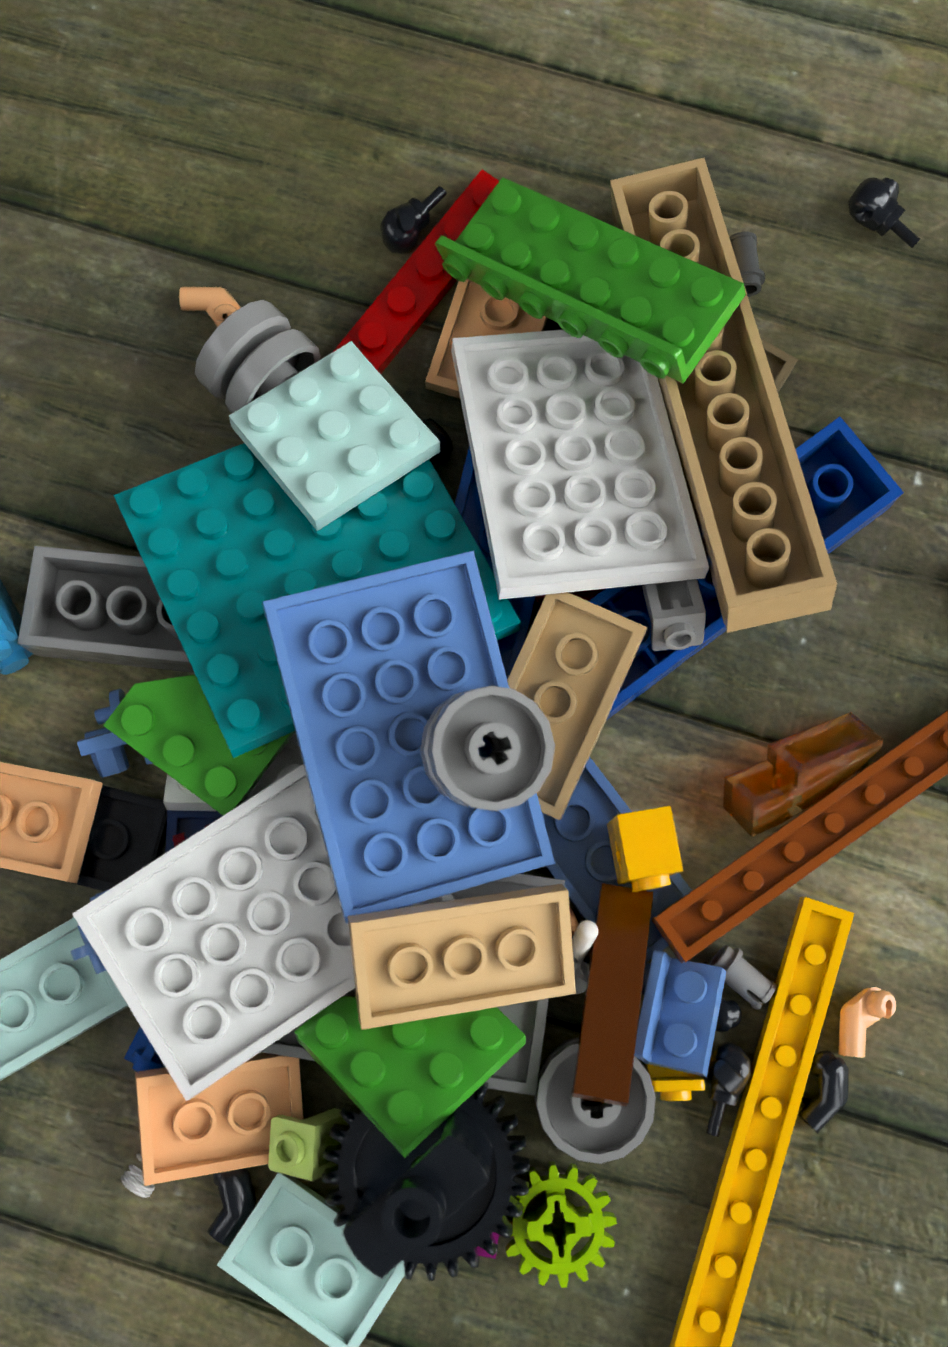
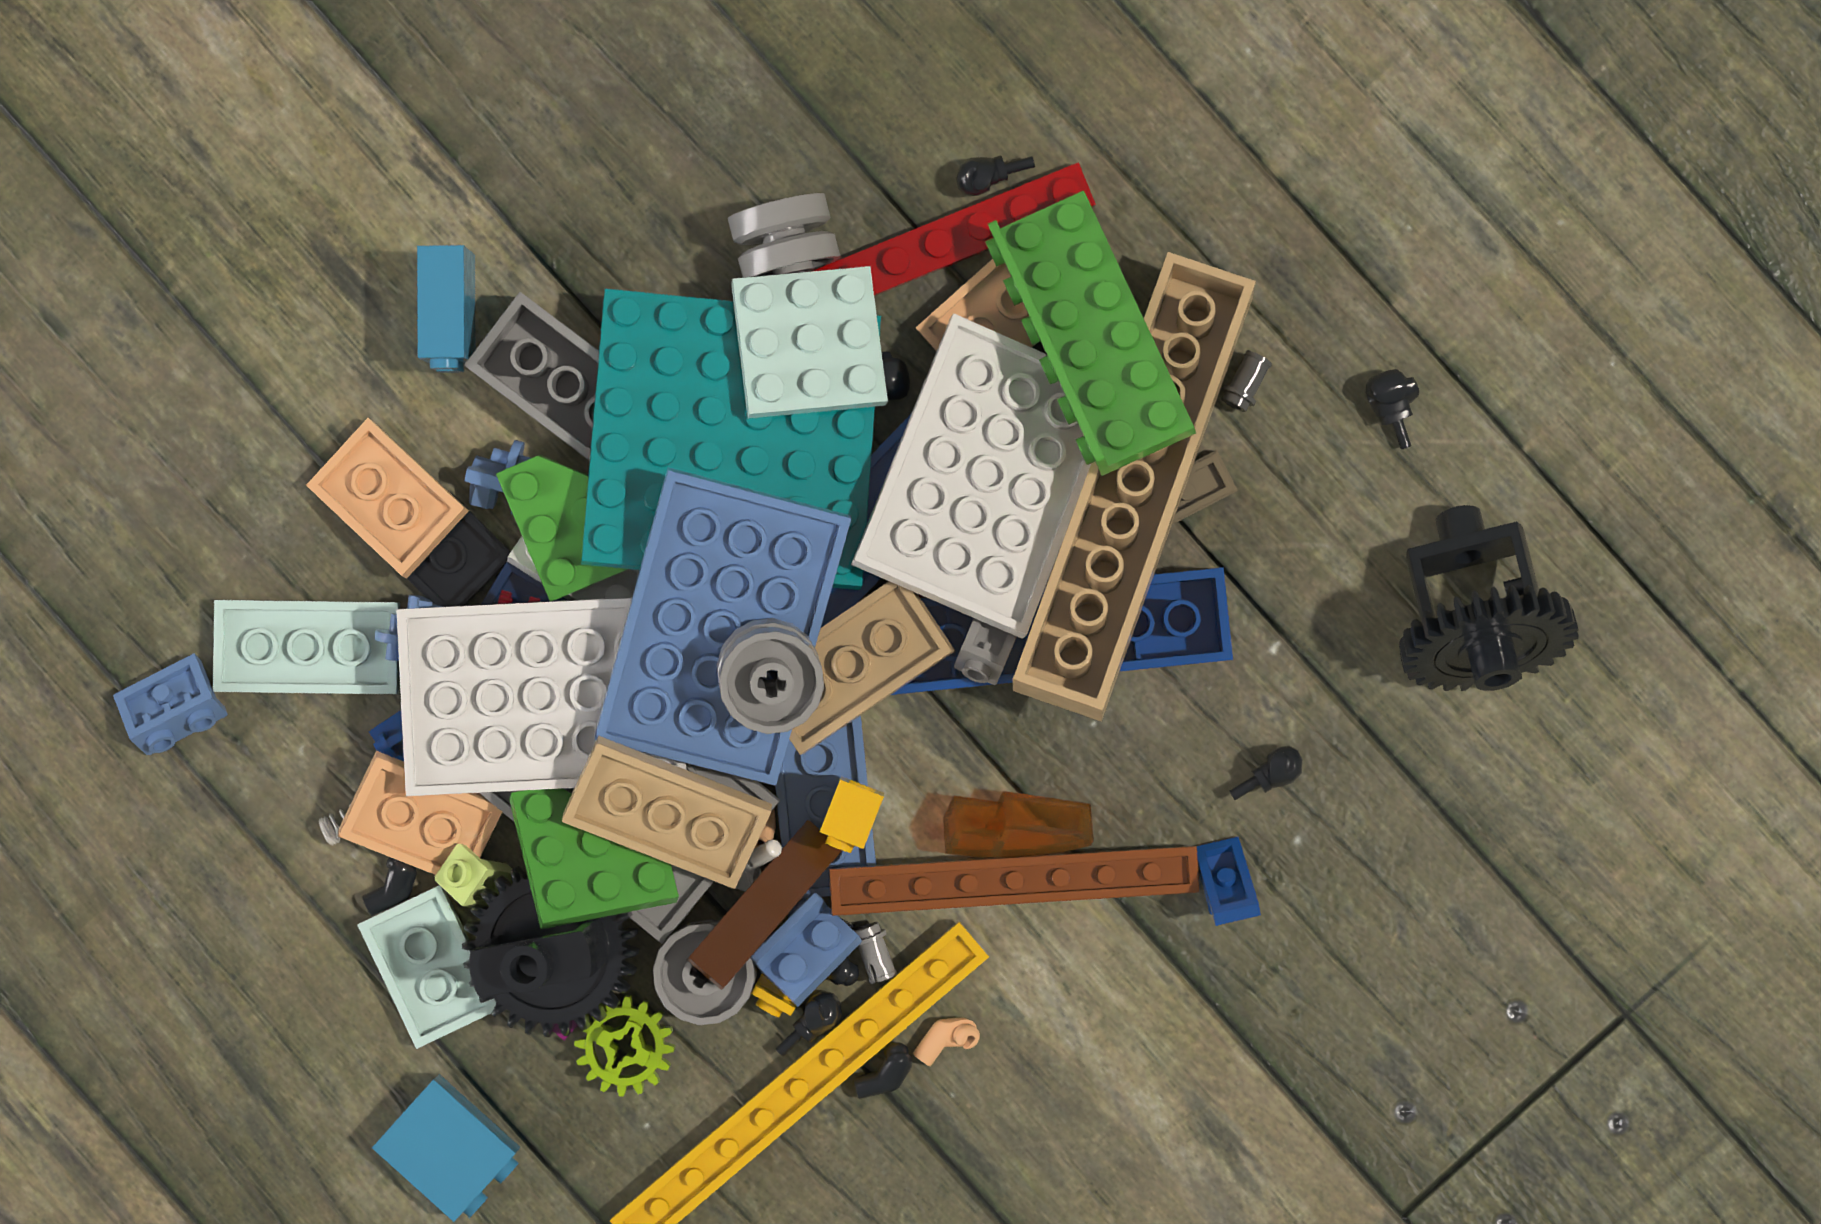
camera: 30 degrees right, 10 degrees up
light nougat arm [179,287,241,327] -> none

